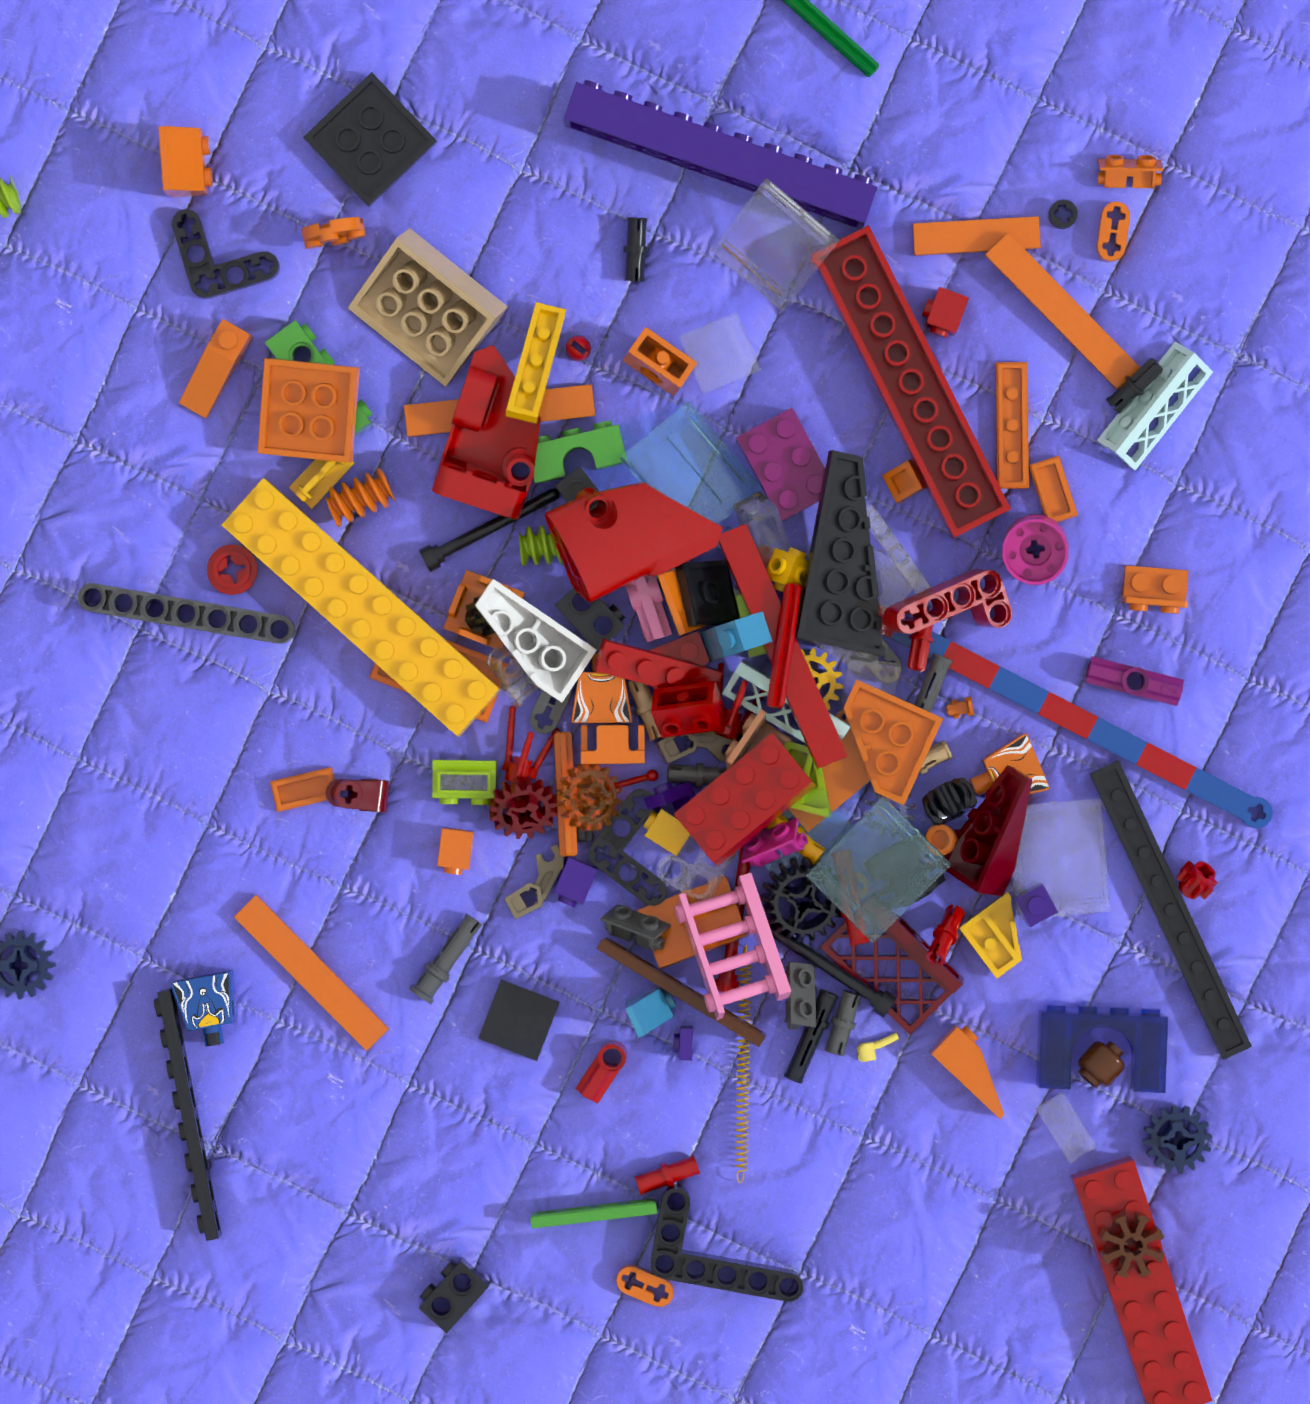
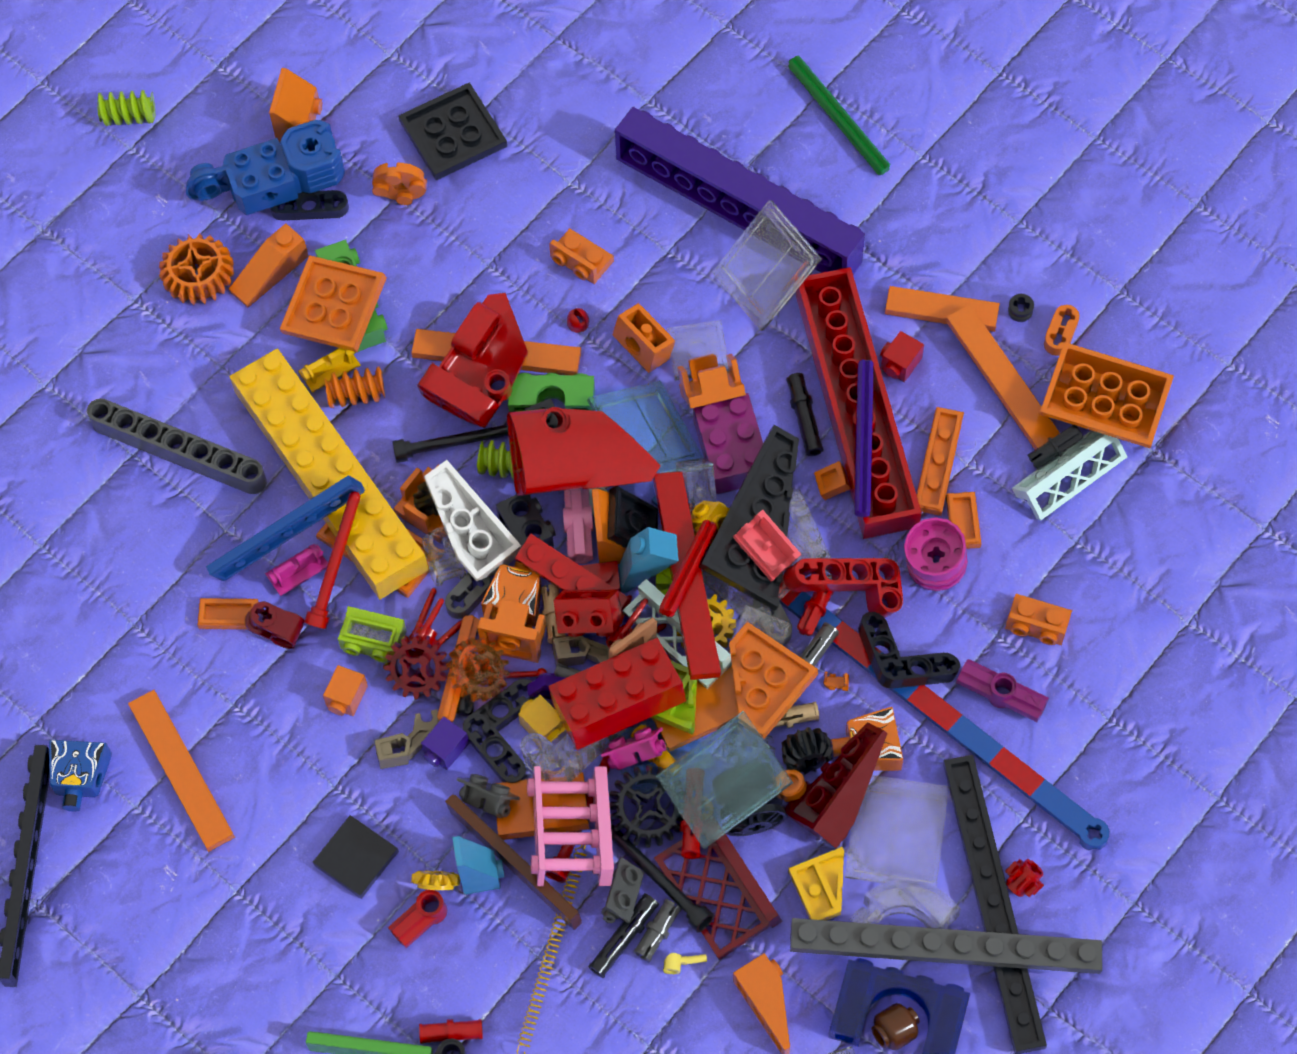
camera: 15 degrees right, 25 degrees down
red gear [207,544,257,595] -> none
tan slope [348,228,508,387] -> none
dark grey pin [409,913,482,1004] -> none
yellow plate [506,302,566,423] -> none
black pin [623,217,648,282] -> none
dark purple plate [673,1026,693,1061] -> none
red pin [925,905,965,965] -> none
dark purple brick [1012,883,1058,927] -> none
orange hinge [1097,154,1164,189] -> none
none -> orange gear [159,233,234,305]
none -> blue brick [186,119,345,215]
none -> blue tile [206,475,365,581]
none -> dark pink hinge [265,544,328,596]
none -> red piece [304,491,361,629]
none -> yellow gear [411,870,461,890]
none -> orange bracket [549,228,614,284]
none -> orange panel [677,354,746,408]
none -> coral hinge [733,510,802,582]
none -> black pin [786,373,824,456]
none -> dark grey plate [790,918,1102,974]
none -> clear arch [850,879,961,929]
none -> dark purple axle [854,360,874,517]
none -> black beam [858,612,960,689]
none -> orange slope [1039,342,1174,448]

